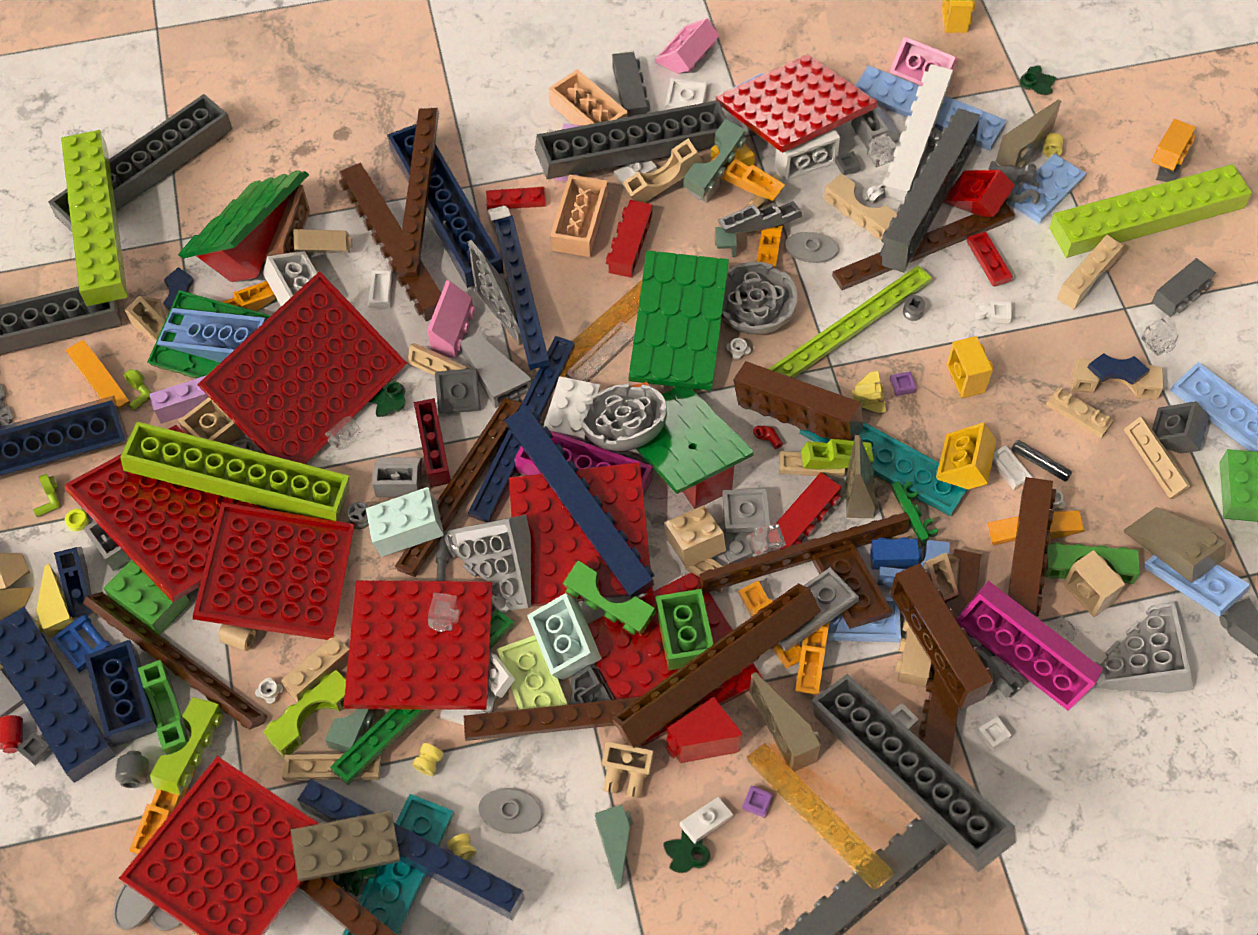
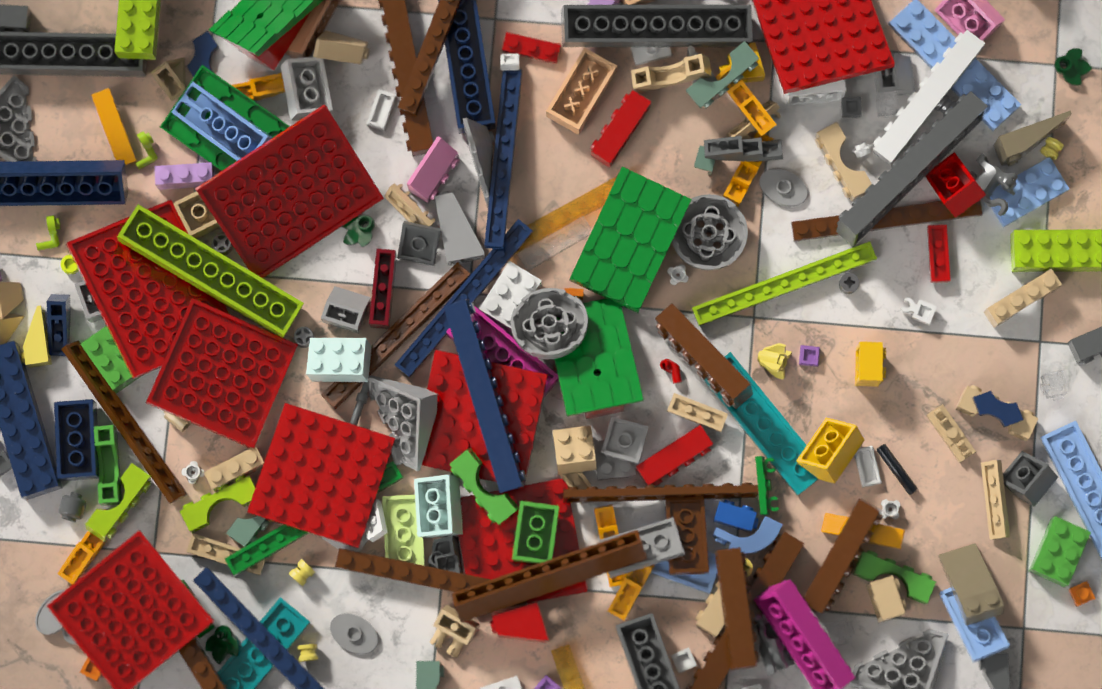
camera: 20 degrees right, 20 degrees up
blue plate [51,615,113,673] -> none
dark tan plate [291,810,400,882] -> none
clear brick [325,416,363,450] -> none
clear brick [428,593,460,631] -> none
clear brick [746,524,786,557] -> none
dark tan slope [749,672,822,773] -> none
lime slope [801,439,874,469] -> none
dark tan slope [846,435,879,519] -> none
tan slope [923,553,960,601] -> none

